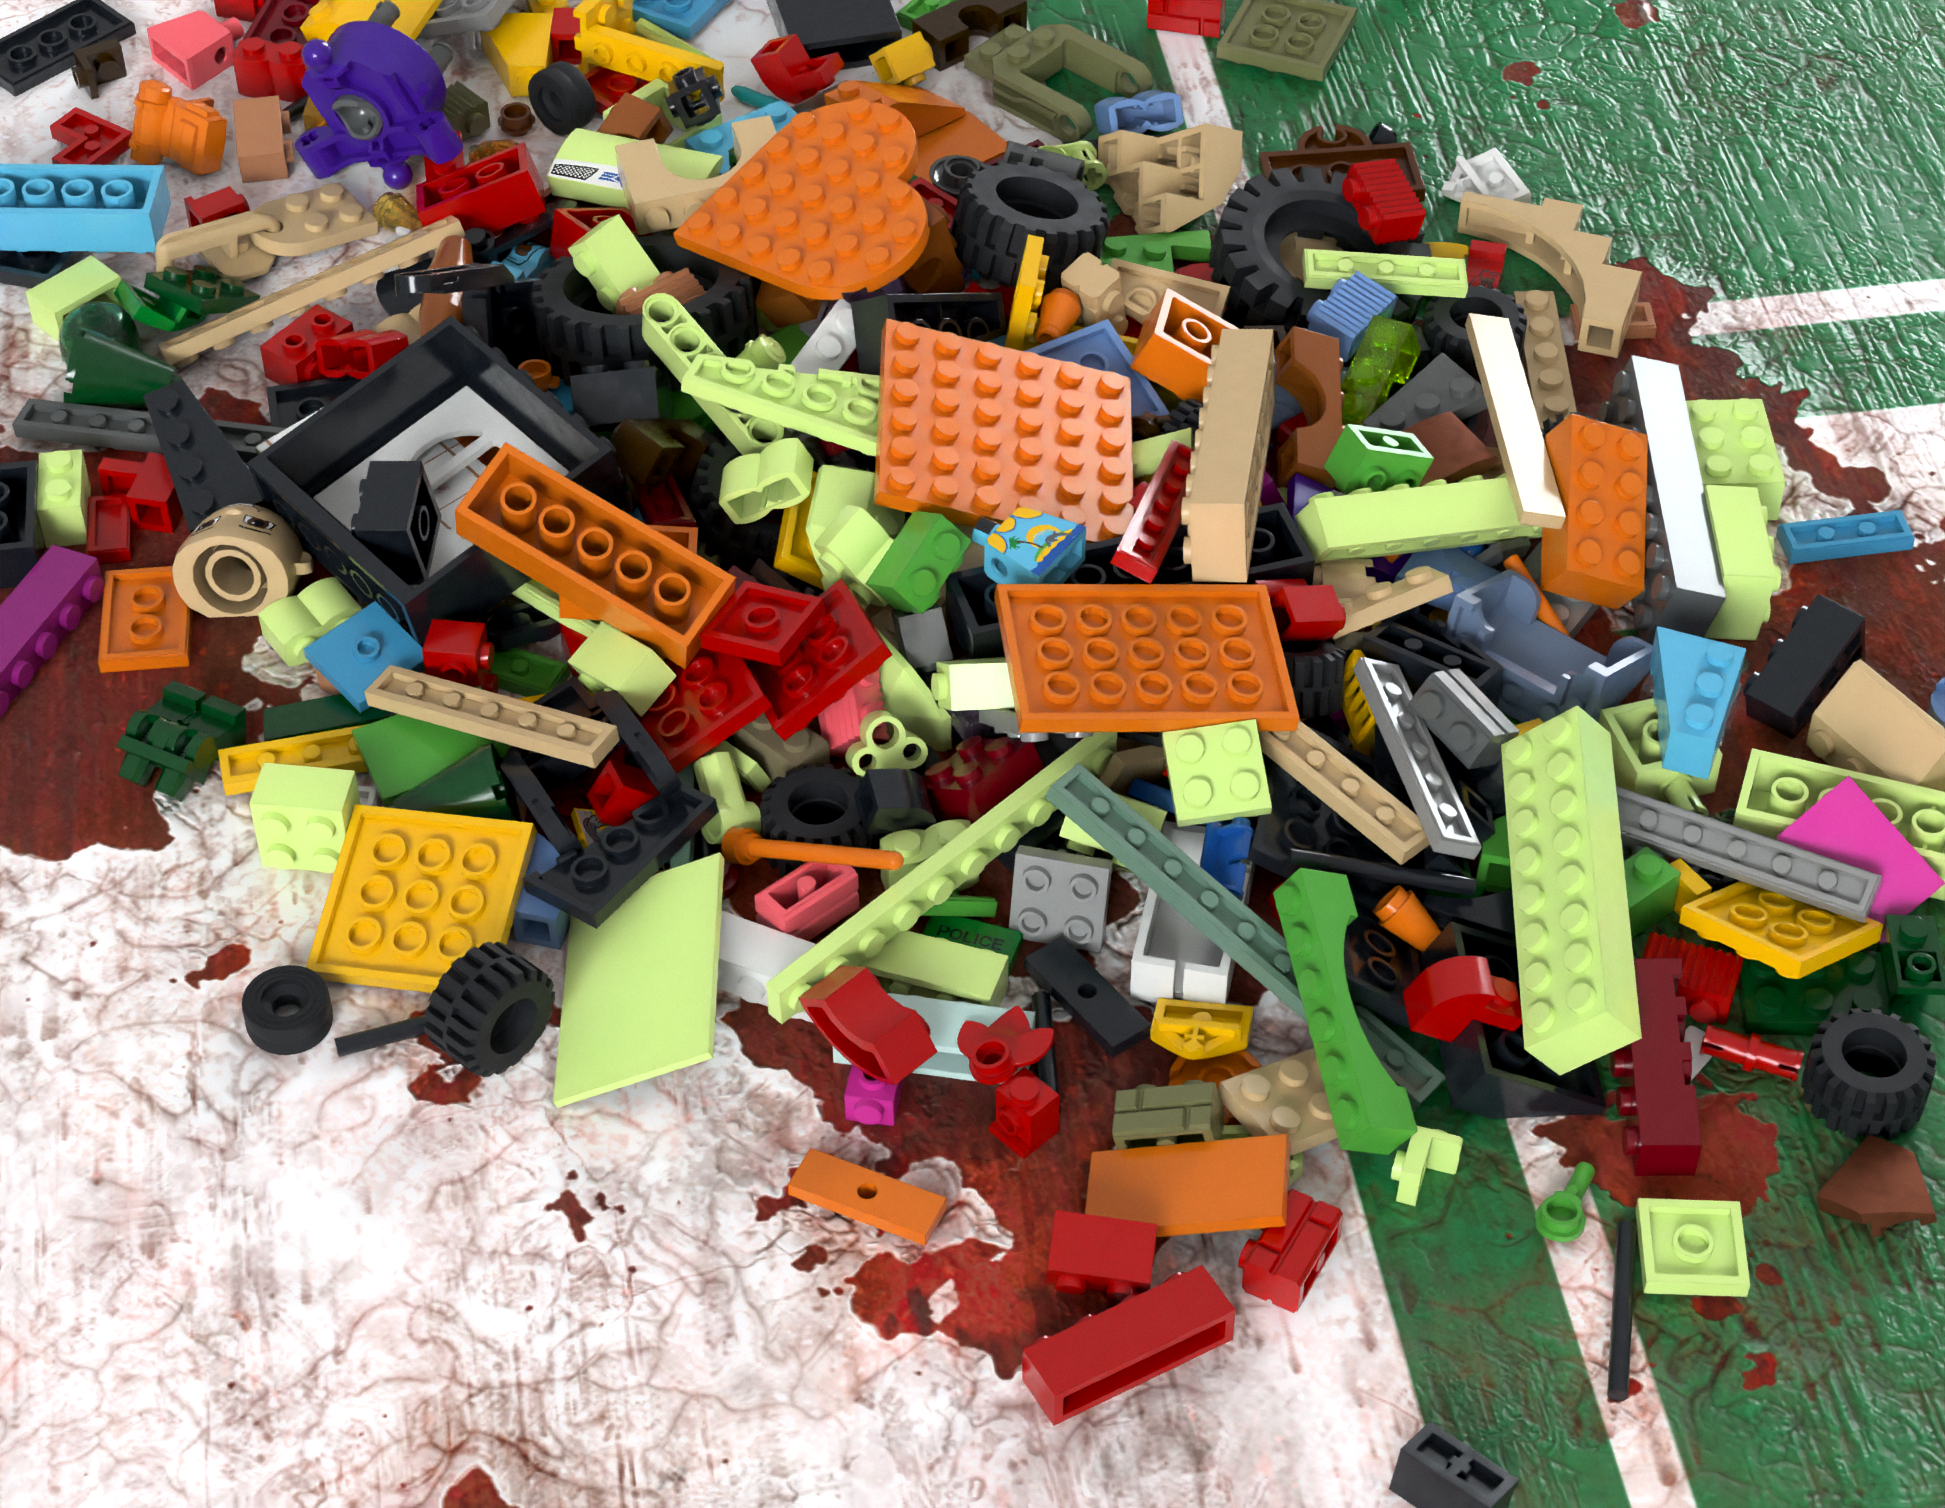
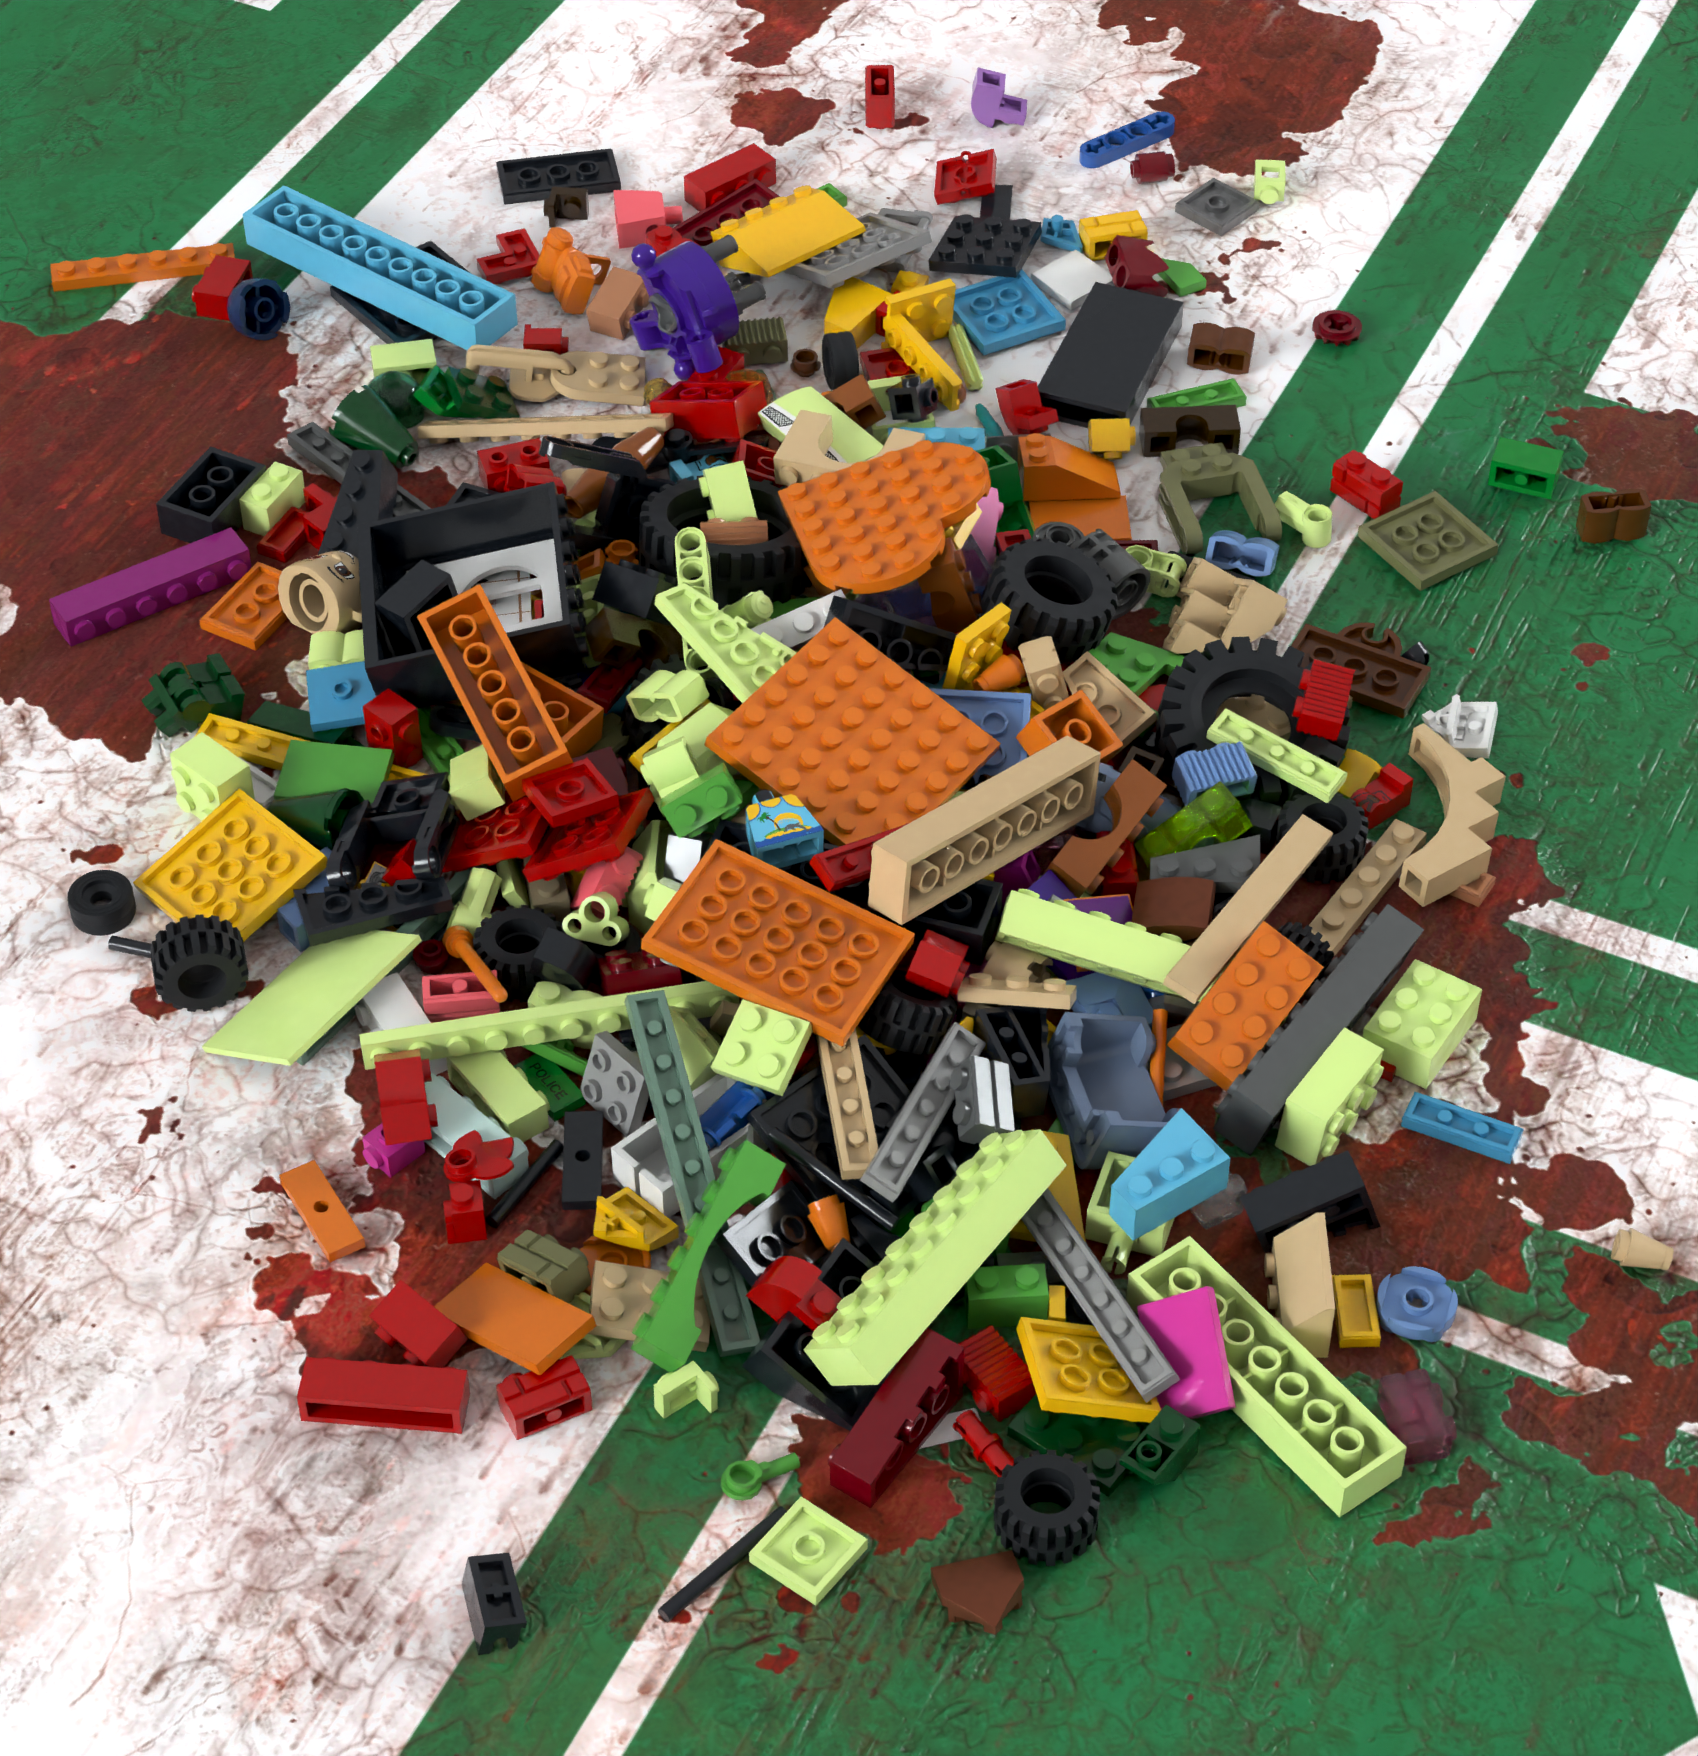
camera: 35 degrees right, 0 degrees up
tan plate [364,665,620,768] -> none
bright green brick [1324,424,1434,494] -> none
none -> yellowish green piece [1275,491,1332,548]

